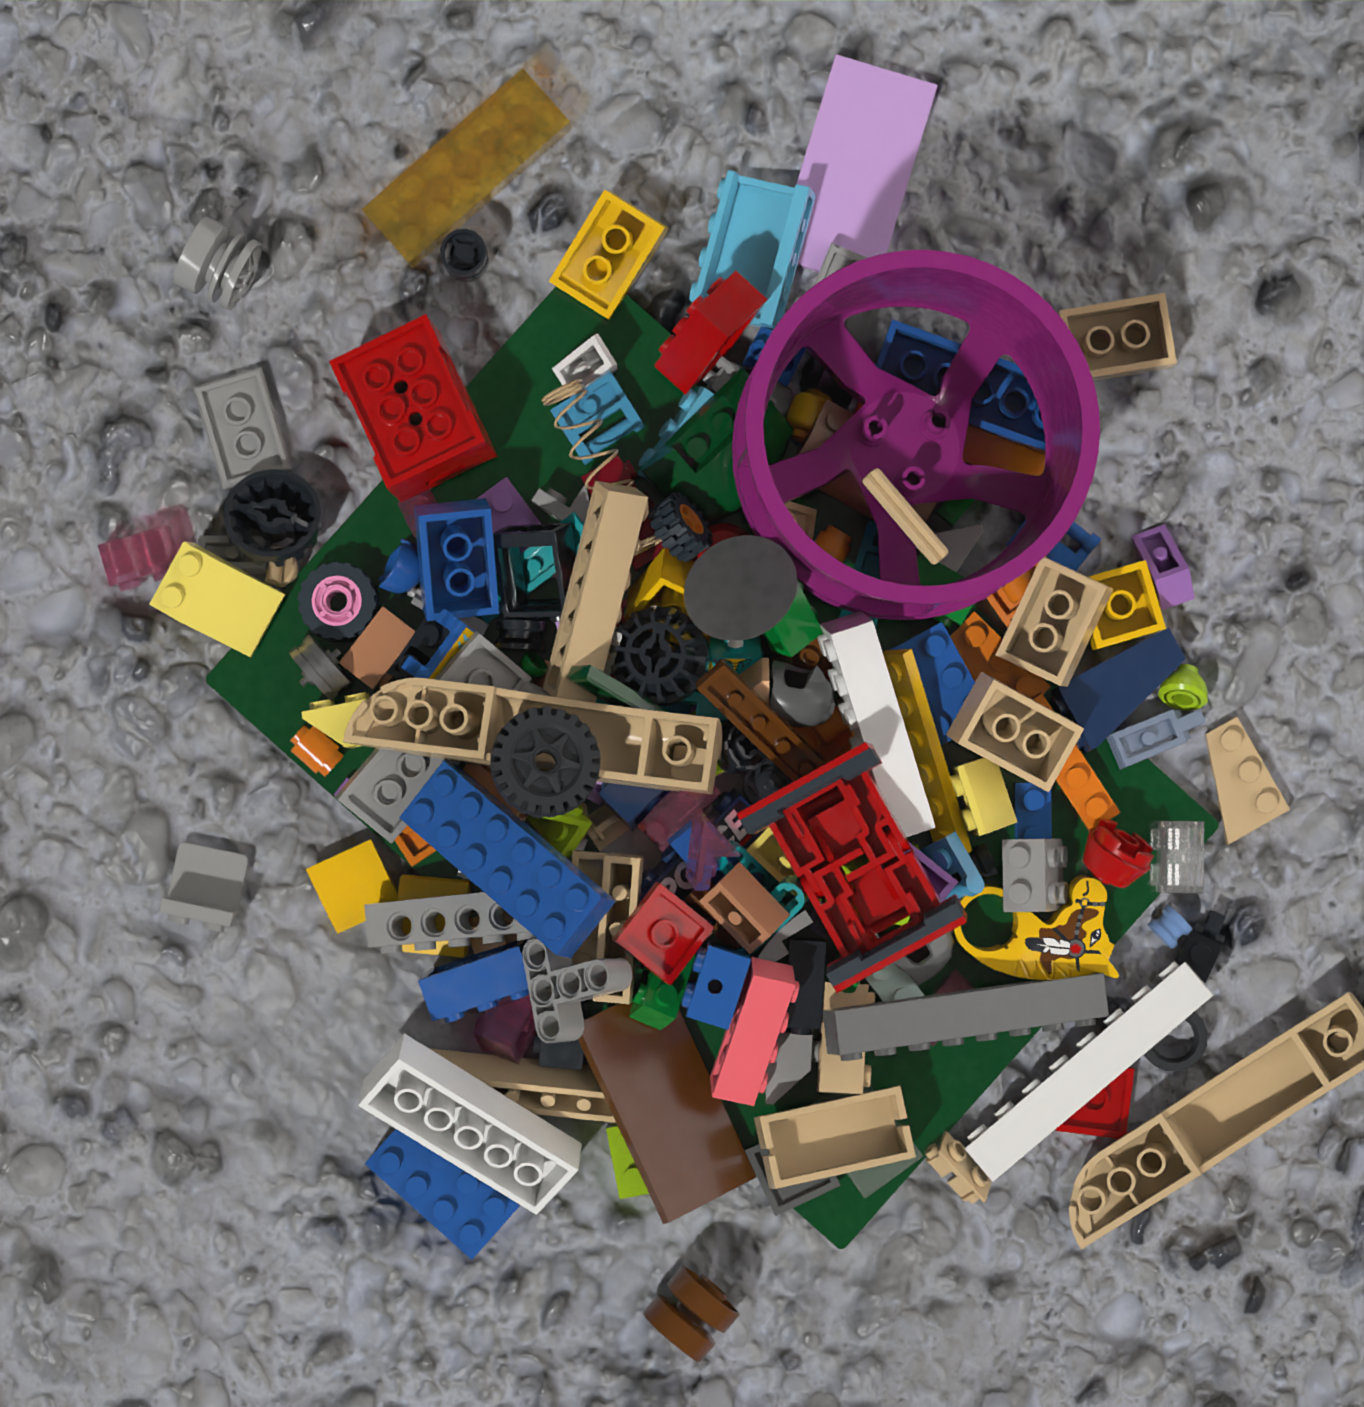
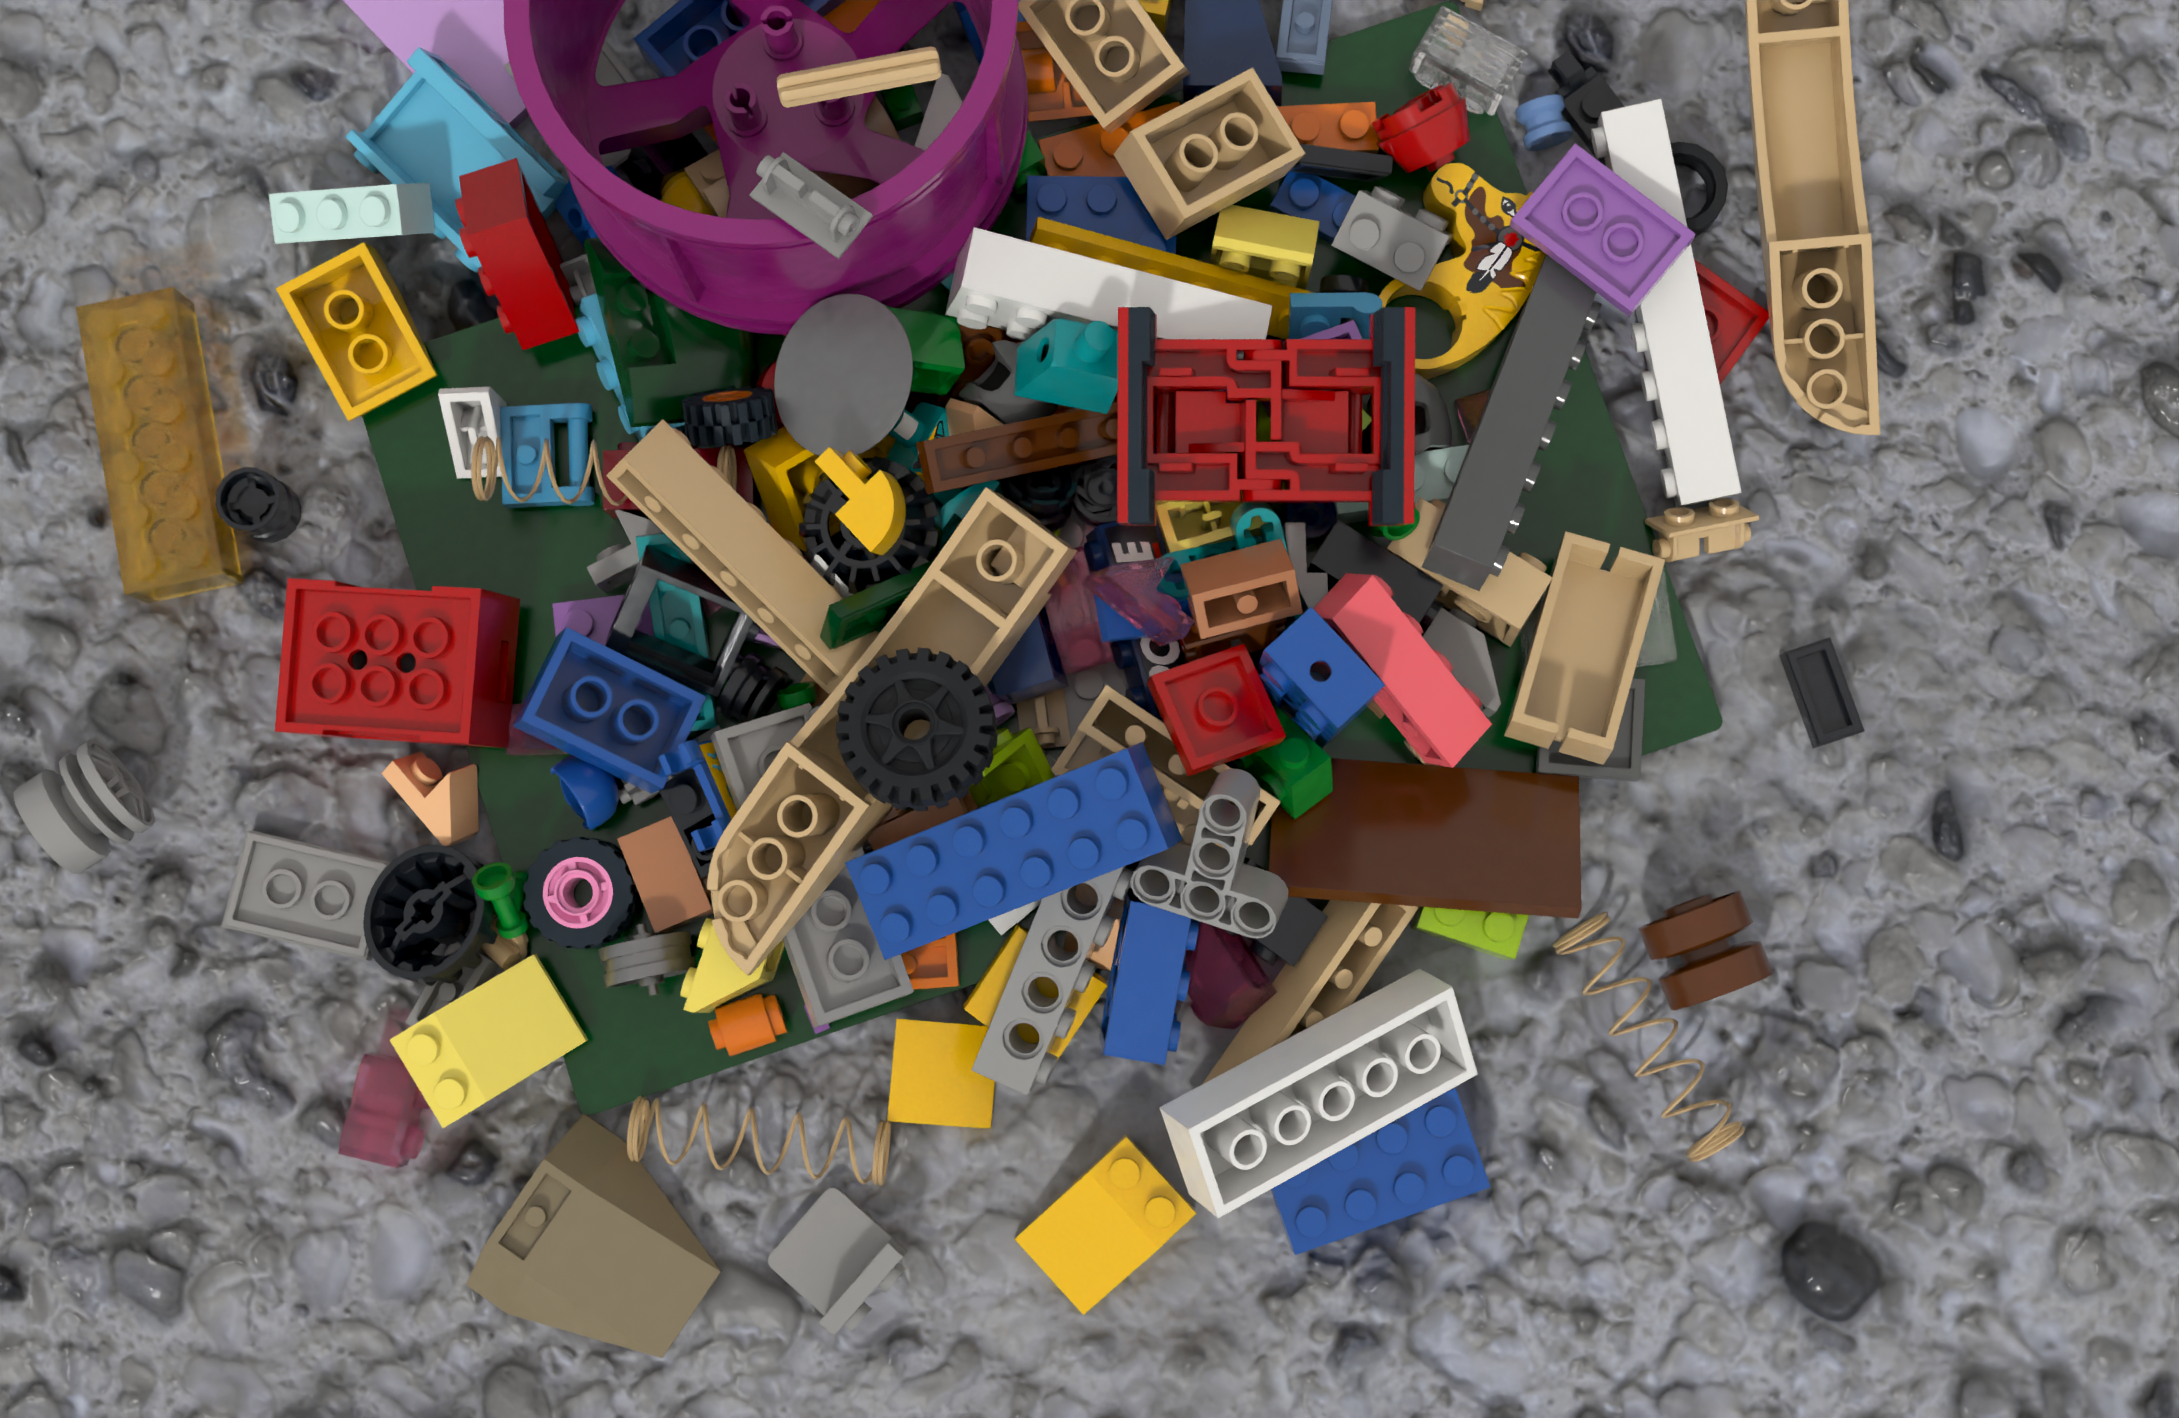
camera: 55 degrees left, 5 degrees down
none -> light aqua brick [269,183,435,244]
none -> light nougat slope [381,751,479,847]
none -> dark tan wedge [466,1114,722,1358]
none -> green piece [472,862,529,939]
none -> tan piece [627,1096,891,1187]
none -> light grey hinge [750,152,873,259]
none -> yellow brick [814,447,906,556]
none -> teal torso [1014,318,1118,414]
none -> yellow slope [1015,1134,1196,1315]
none -> black tile [1289,144,1393,182]
none -> medium lavender plate [1510,143,1696,317]
none -> tan piece [1552,912,1746,1162]
none -> black tile [1779,637,1865,749]

